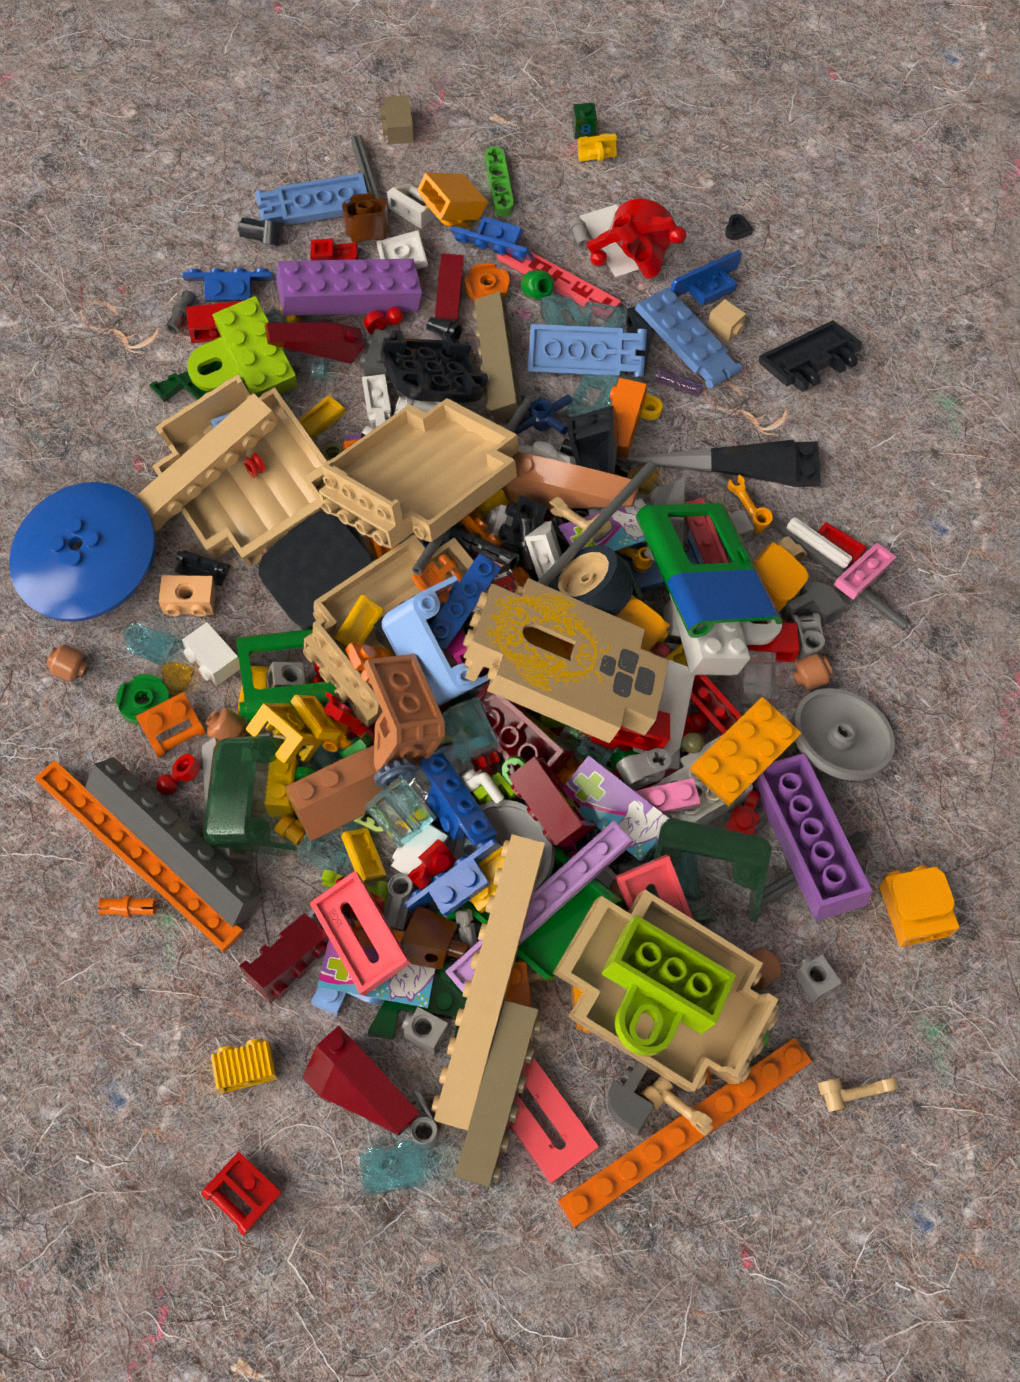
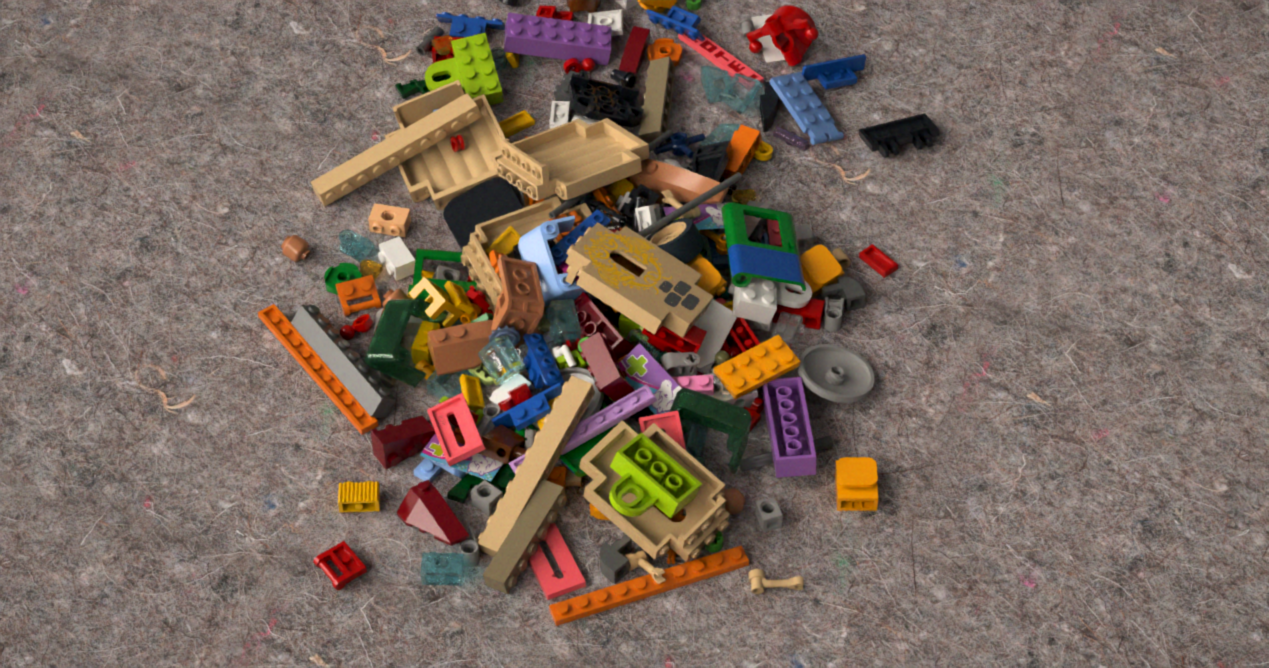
camera: 15 degrees right, 15 degrees down
blue dish [9,482,156,622] -> none
orange pin [98,896,158,918] -> none
black hinge [175,550,231,586] -> none
dark red wedge [265,320,364,364] -> none
clear light blue bush [311,360,325,381] -> none
green head [521,270,554,301] -> none
medium blue hinge [528,324,647,377] -> none
black plate [627,439,821,487] -> none
tan brick [707,299,746,342] -> none
dark grey piece [715,474,910,630] -> none
black tile [725,214,753,241] -> none
light orange brick [727,475,773,534] -> none
white axle [786,517,852,569] -> none
nougat head [792,653,833,691] -> none
bright pink plate [834,543,896,600] -> none
none -> clear yellow tile [432,35,453,55]

